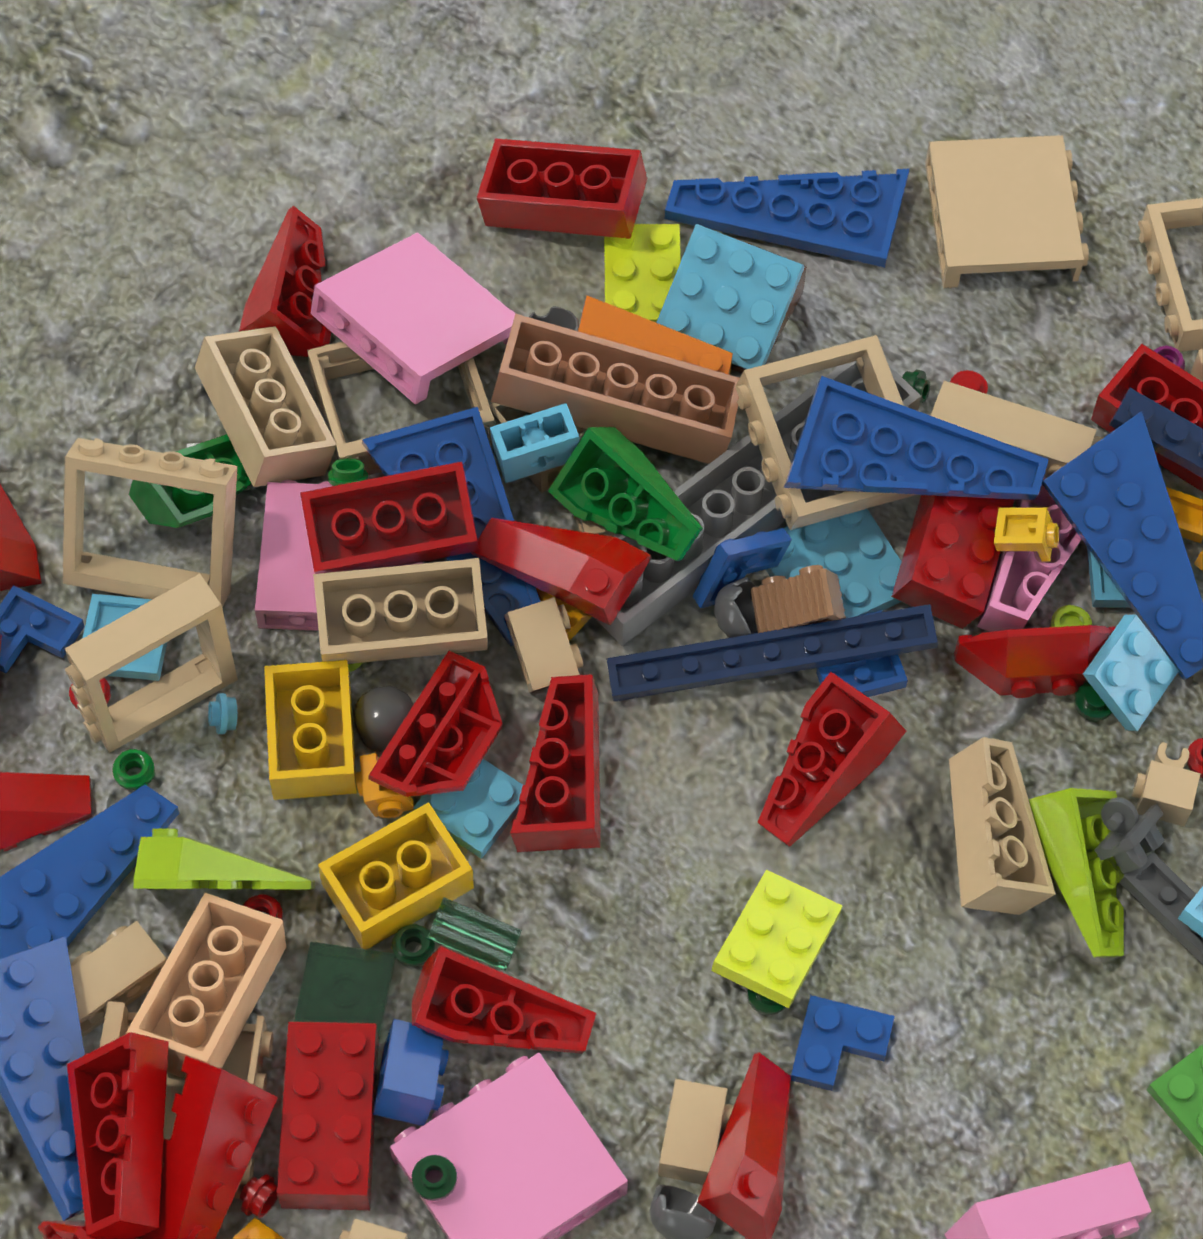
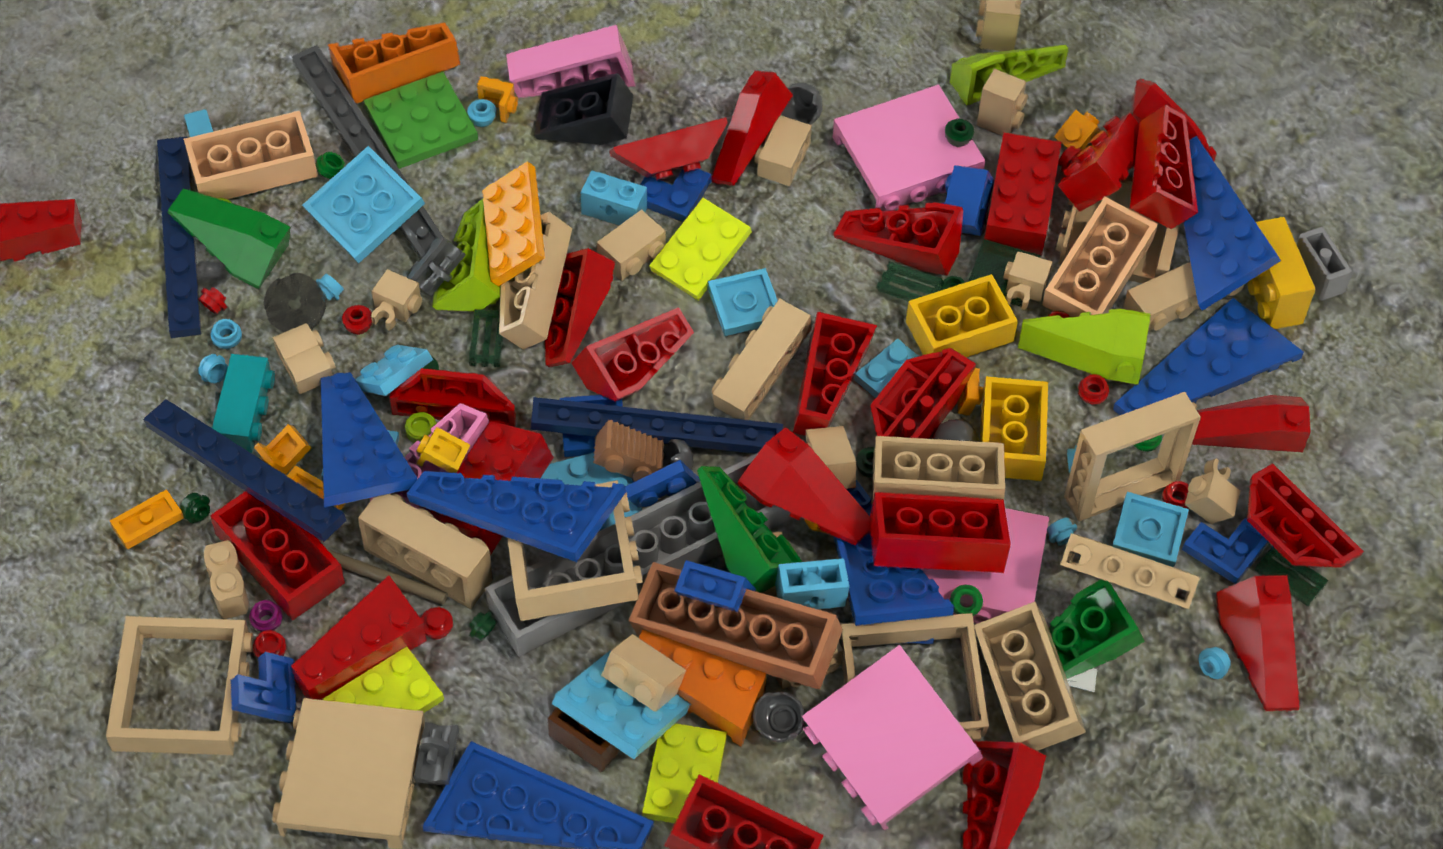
camera: 170 degrees left, 5 degrees down
none -> blue plate [231,652,297,723]
none -> red plate [253,630,287,658]
none -> red wedge [291,575,427,700]
none -> neon yellow plate [323,646,444,713]
none -> dark grey hips [414,722,460,787]
none -> medium azure plate [467,99,497,127]
none -> clear green tile [469,309,503,367]
none -> light orange bracket [477,76,518,123]
none -> light orange plate [482,161,545,287]
none -> black slope [534,73,634,145]
none -> red wedge [545,248,615,367]
none -> medium azure brick [580,170,647,225]
none -> tan brick [597,210,666,281]
none -> tan brick [601,634,686,712]
none -> red wedge [609,117,728,180]
none -> blue panel [674,560,756,612]
none -> medium azure plate [708,268,778,336]
none -> tan brick [712,298,812,420]
none -> dark green plate [856,447,875,478]
none -> tan brick [1003,251,1053,310]
none -> medium azure plate [1047,518,1078,546]
none -> red plate [1078,374,1109,404]
none -> tan brick [1185,458,1241,524]
none -> medium azure plate [1198,647,1231,679]

